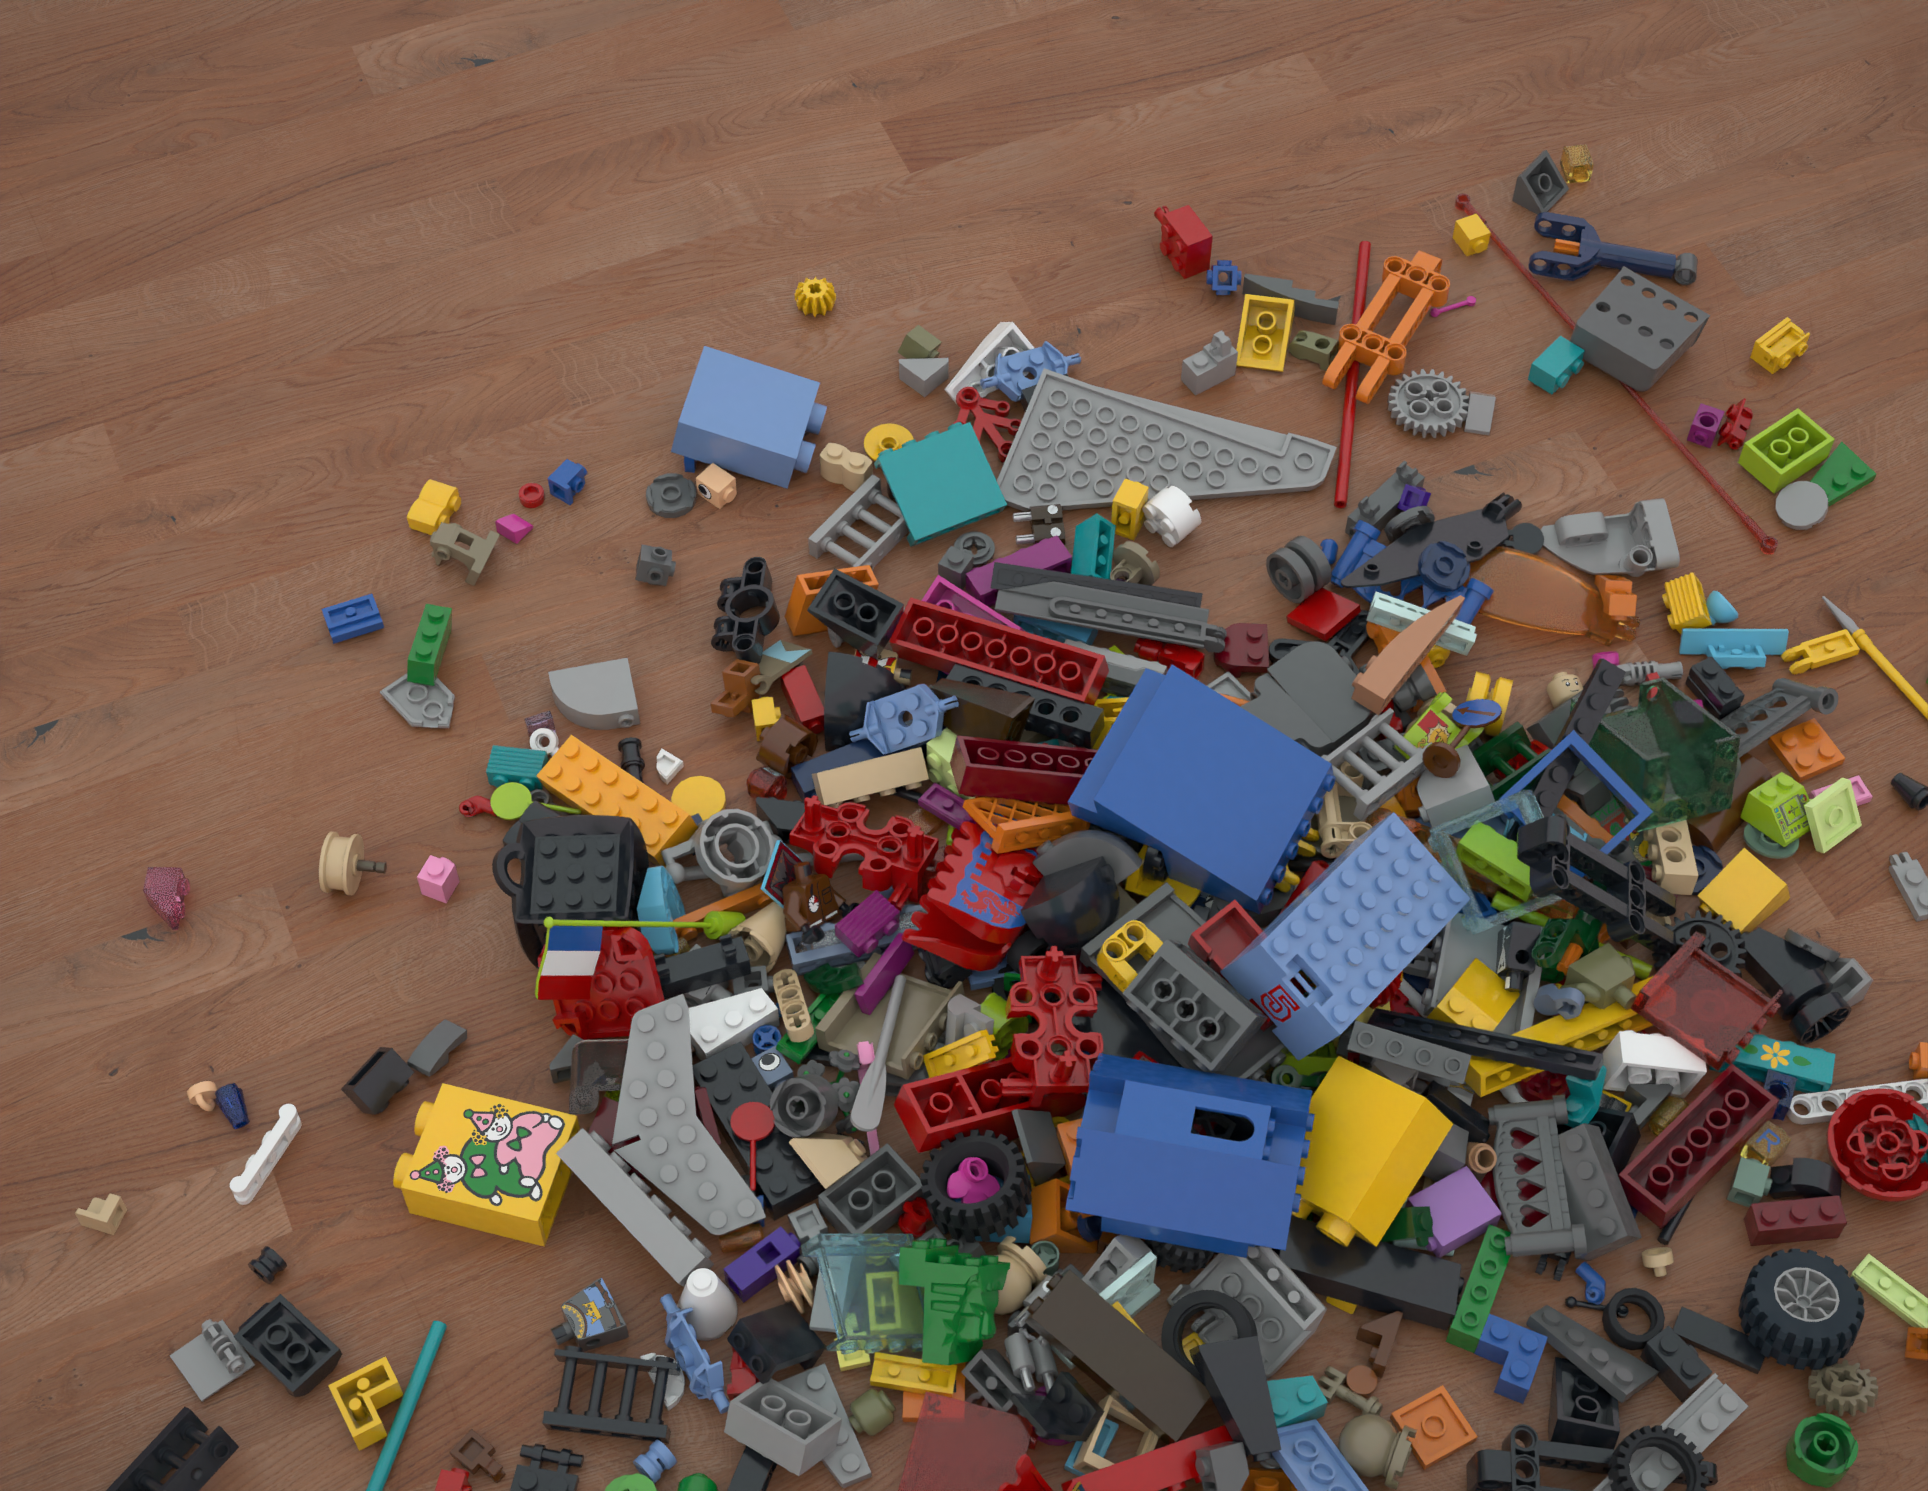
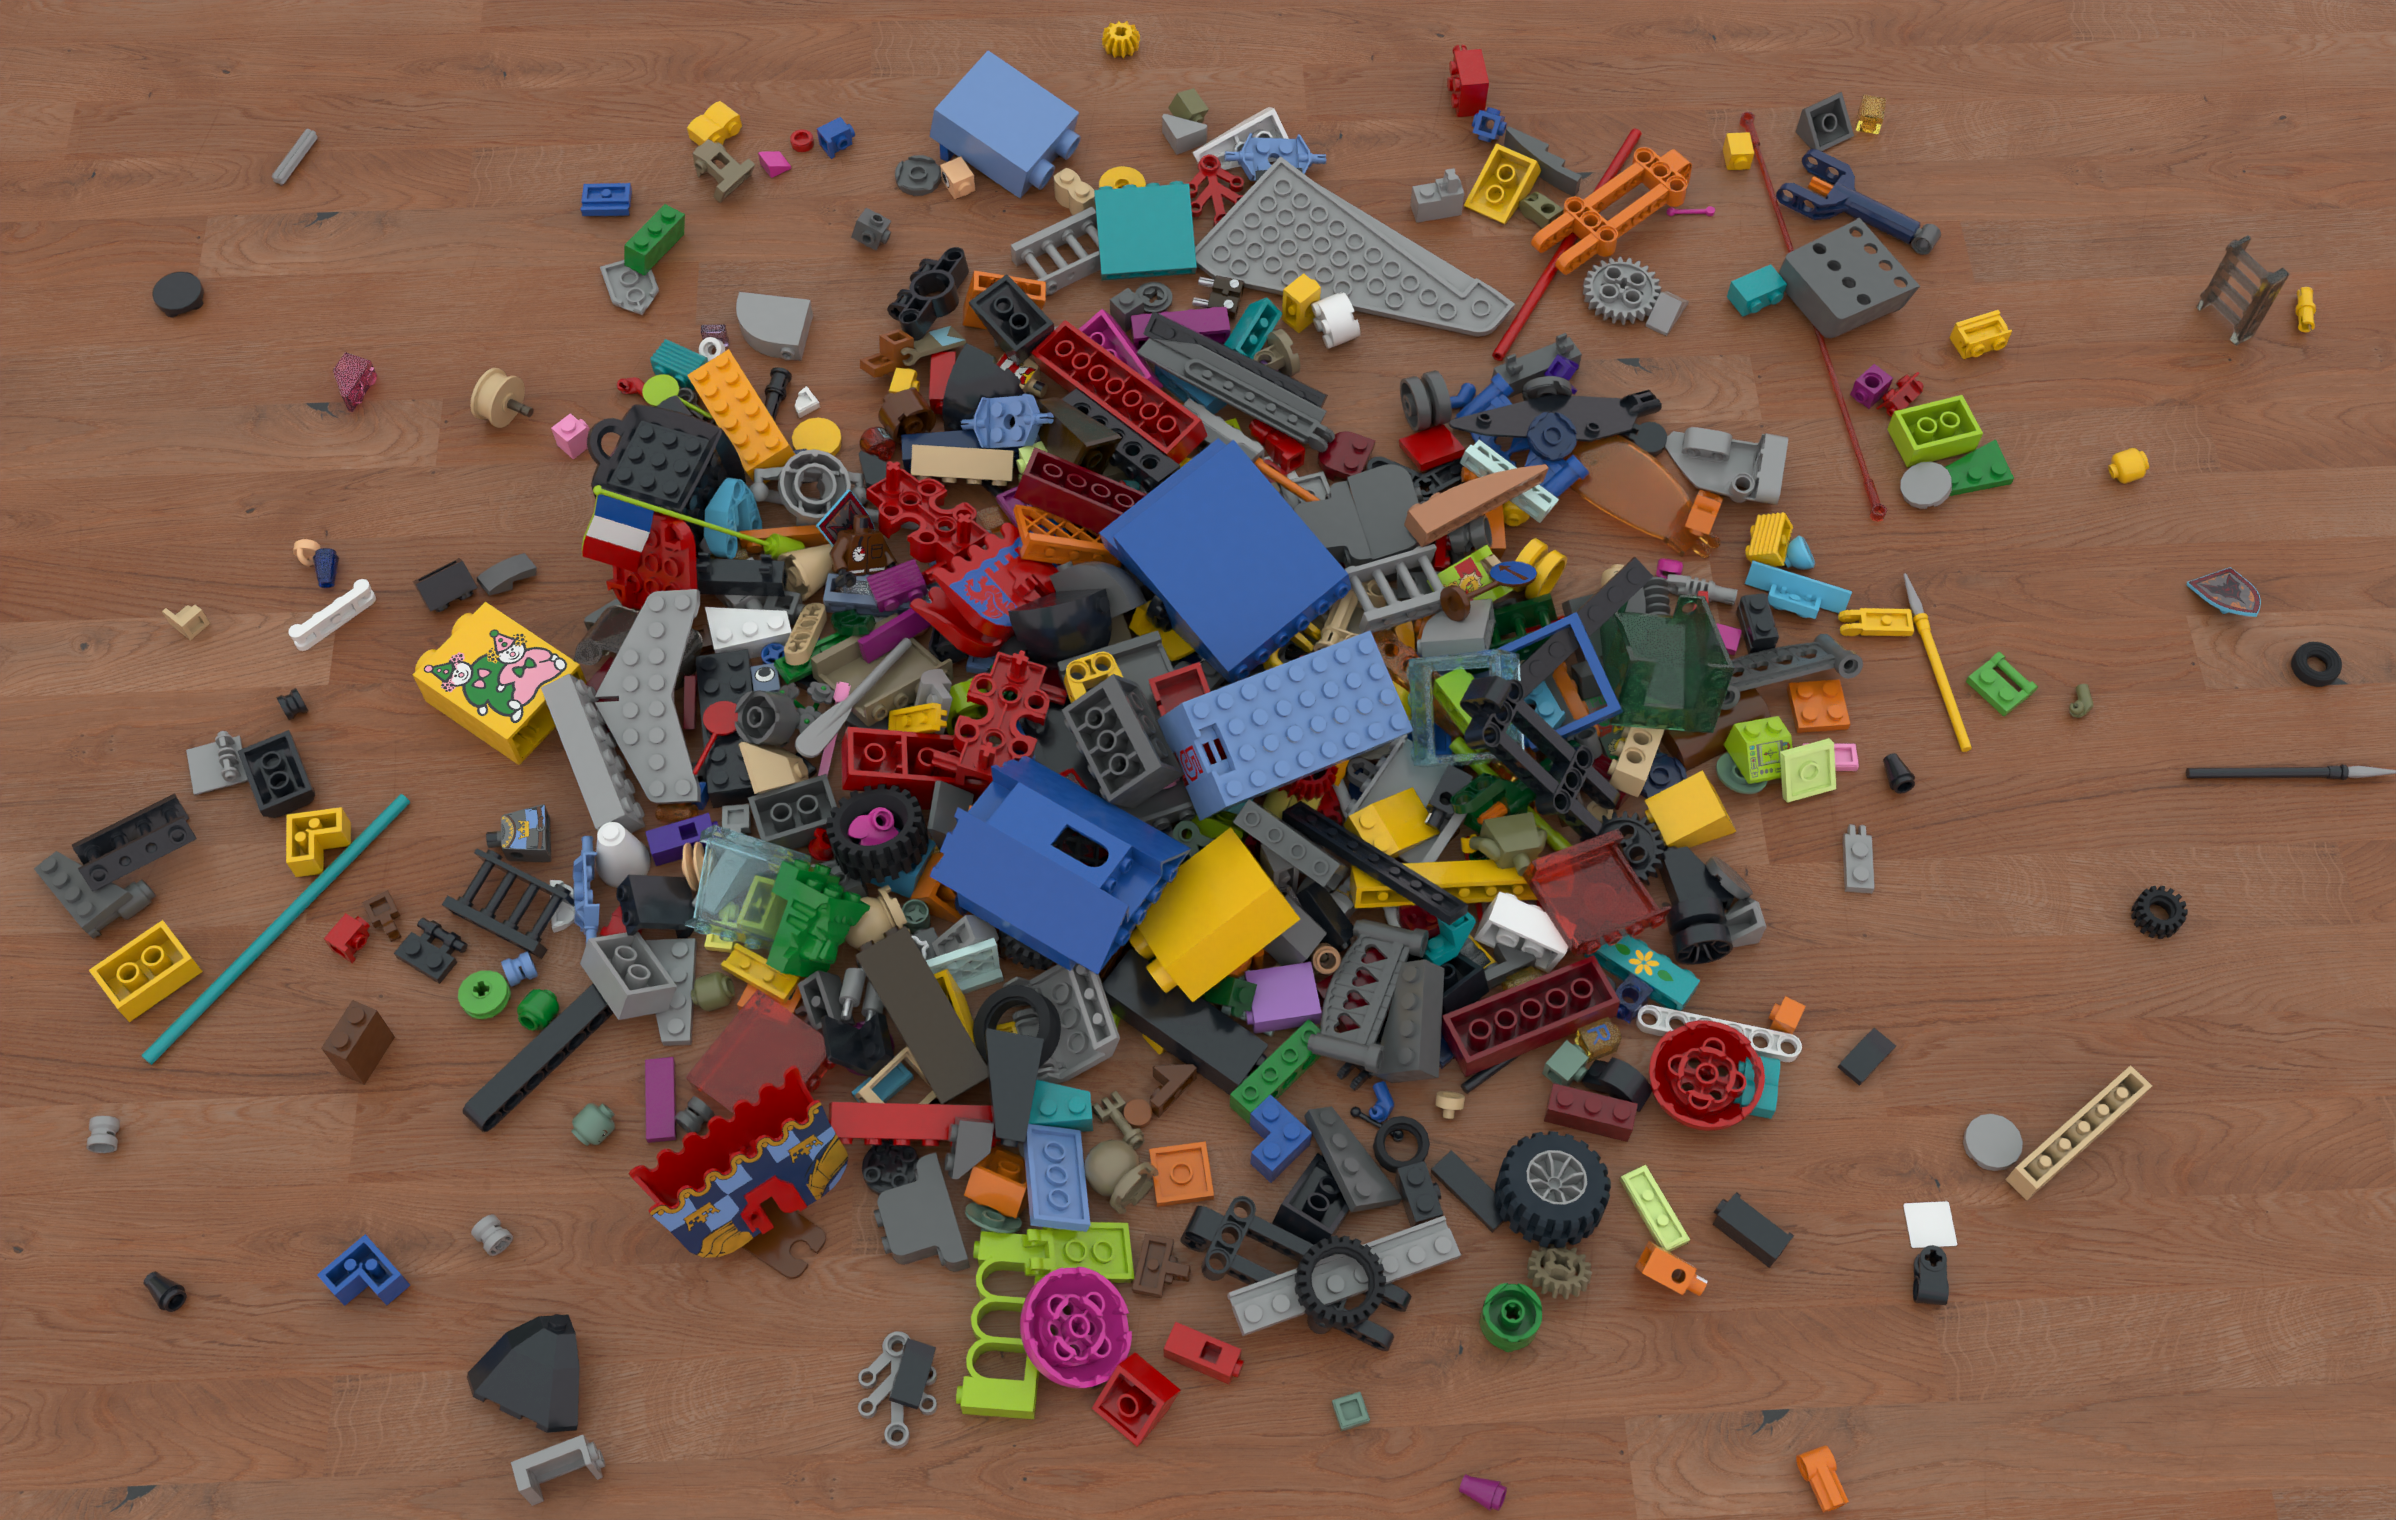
camera: 20 degrees right, 5 degrees up
sand blue piece [1533,983,1585,1020] -> none

